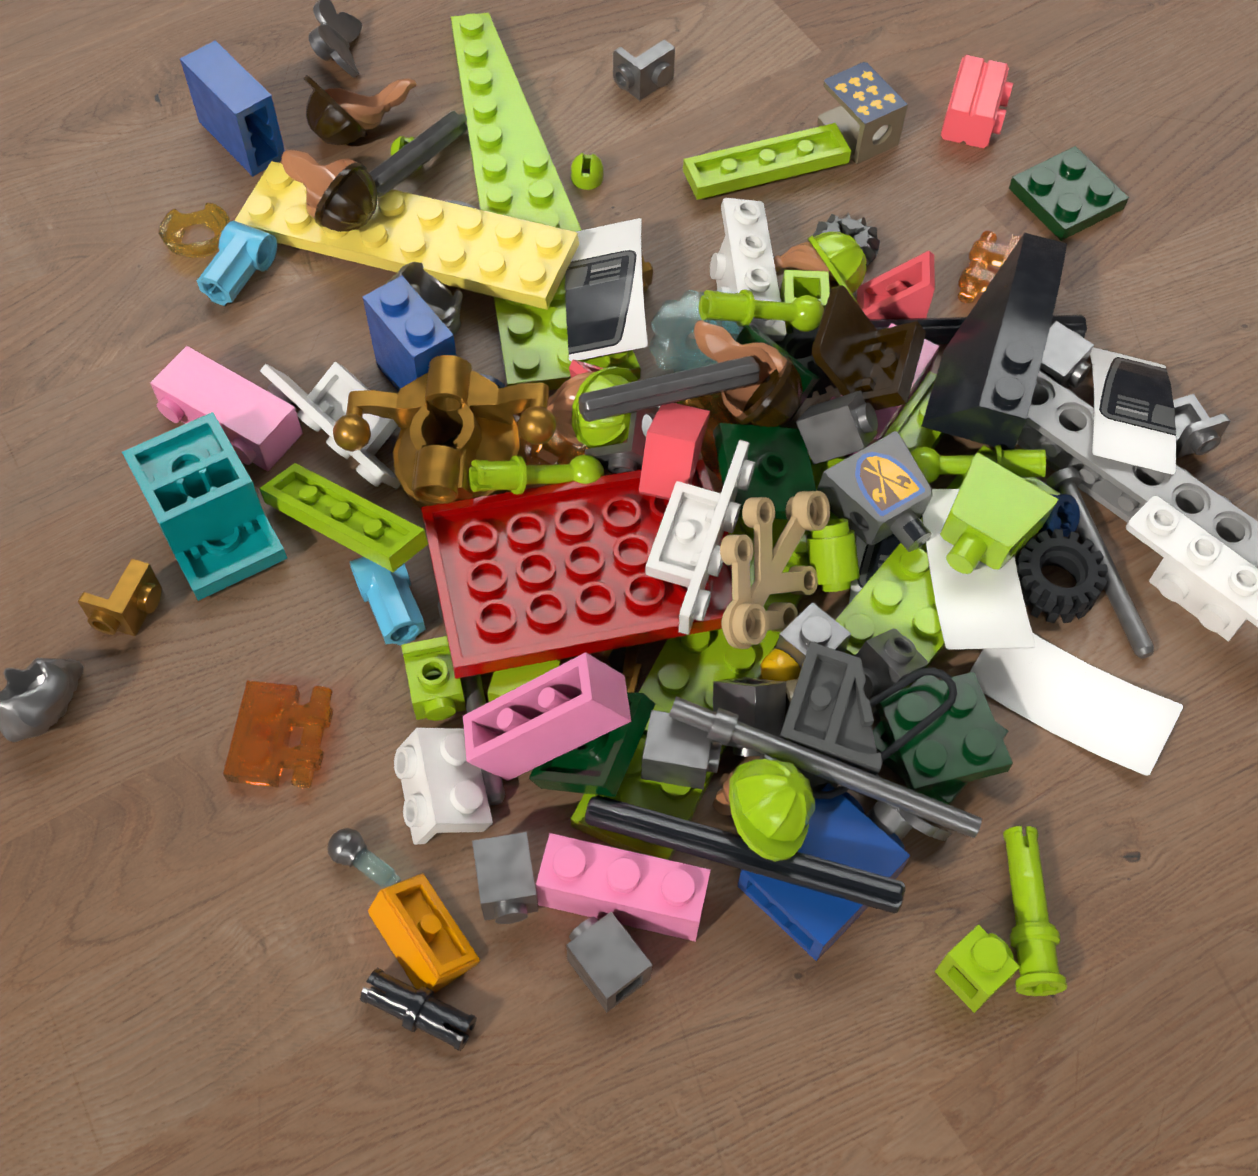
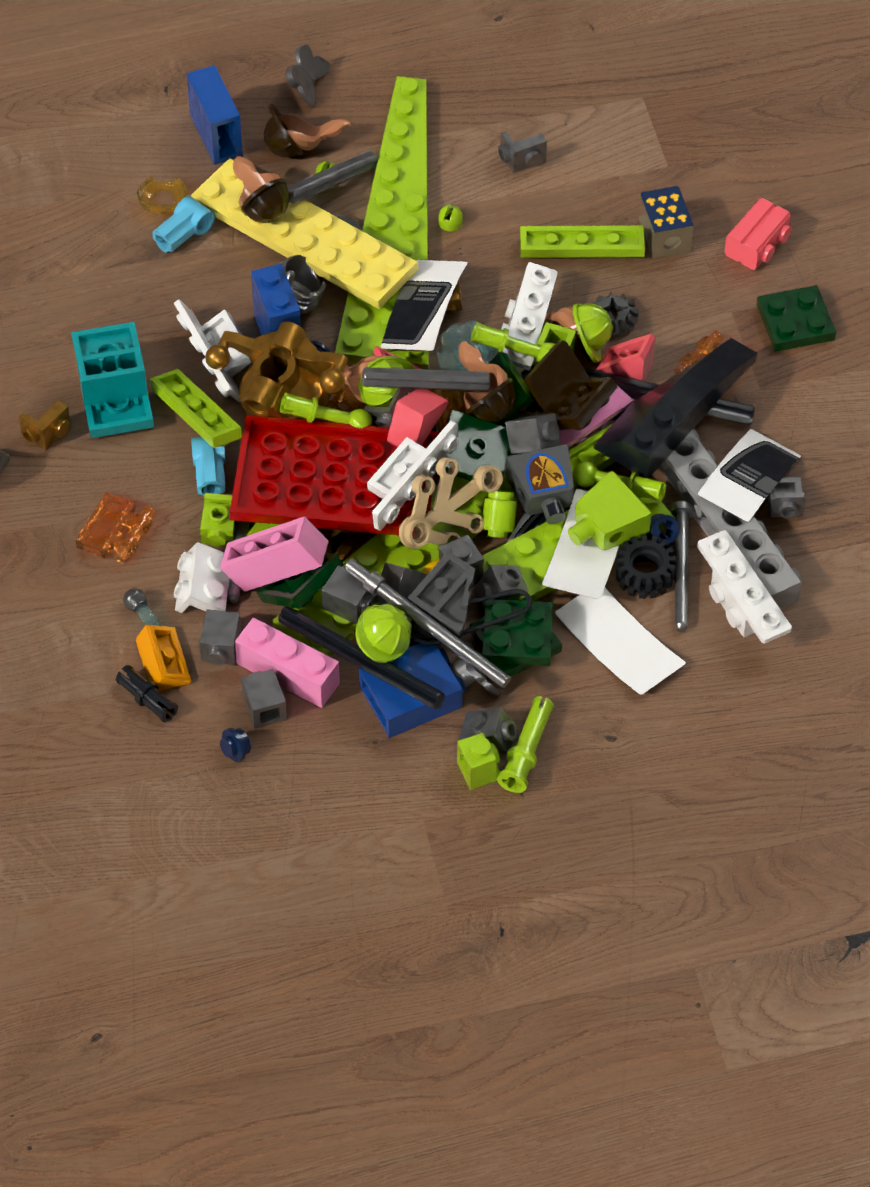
camera: 20 degrees right, 5 degrees down
bright pink brick [150,346,303,471] -> none
brick [1039,321,1094,389] -> none
none -> dark blue plate [220,728,251,762]
none -> flat silver bracket [459,707,517,754]

